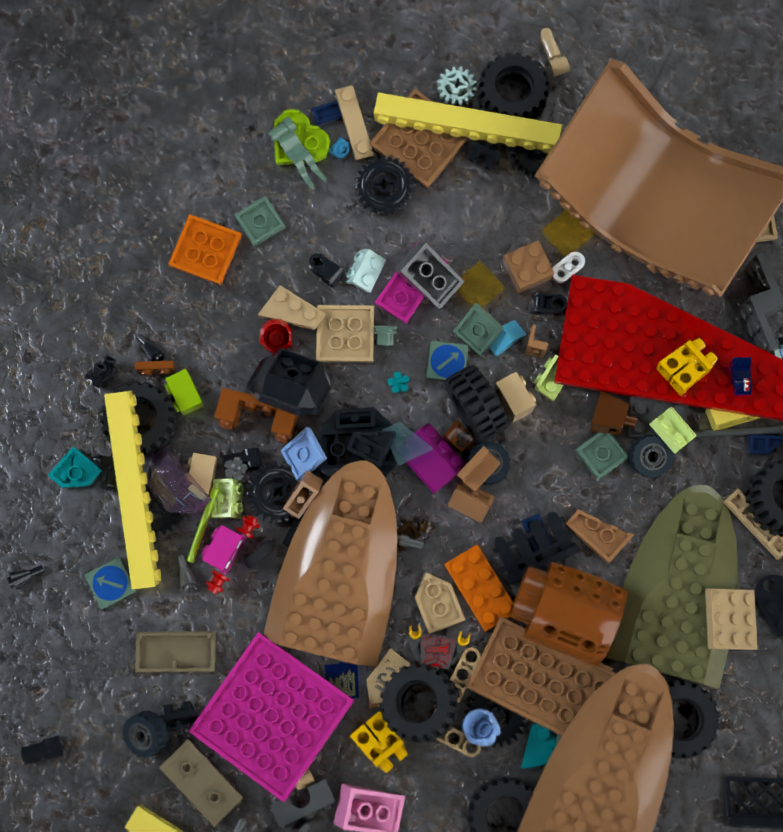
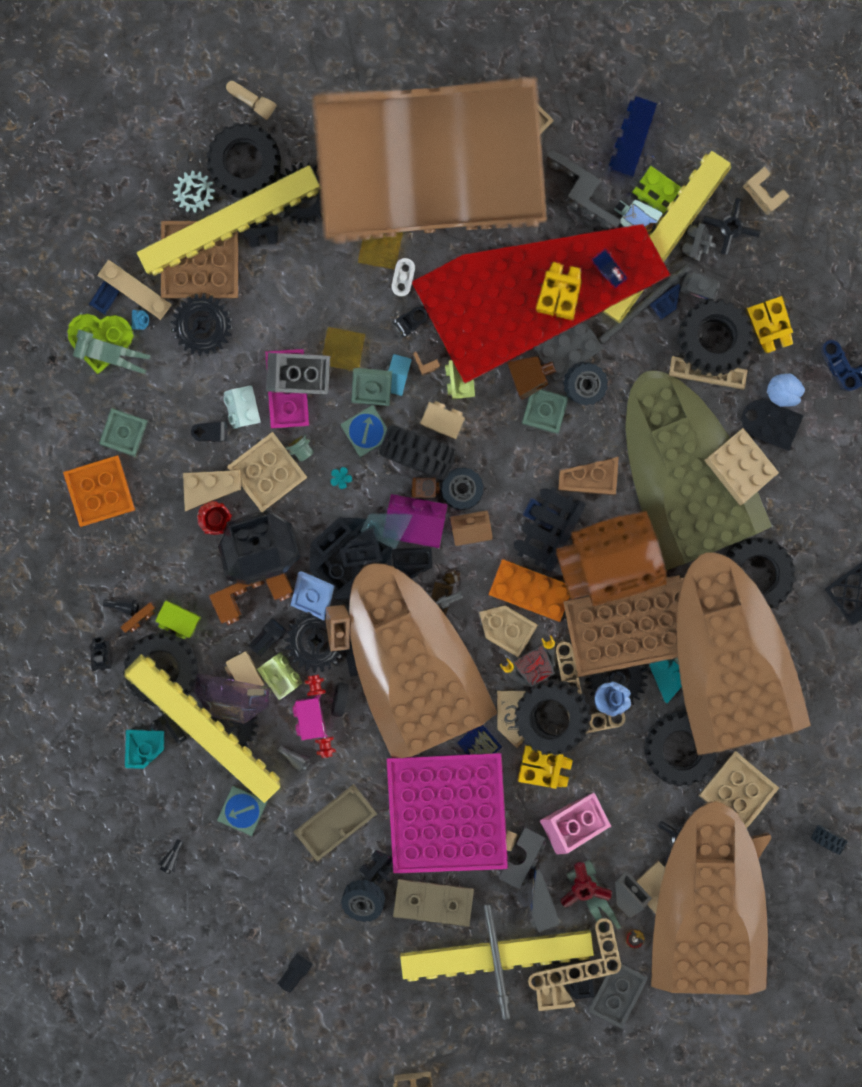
camera: 35 degrees left, 10 degrees up
lime bar [187,487,220,563] -> none
dark grey plant [224,457,248,481] -> none
medium nougat panel [457,446,500,491] -> none
medium nougat brick [503,240,555,294] -> none
yellowish green bracket [649,407,696,454] -> none
none -> black wing [393,547,432,579]

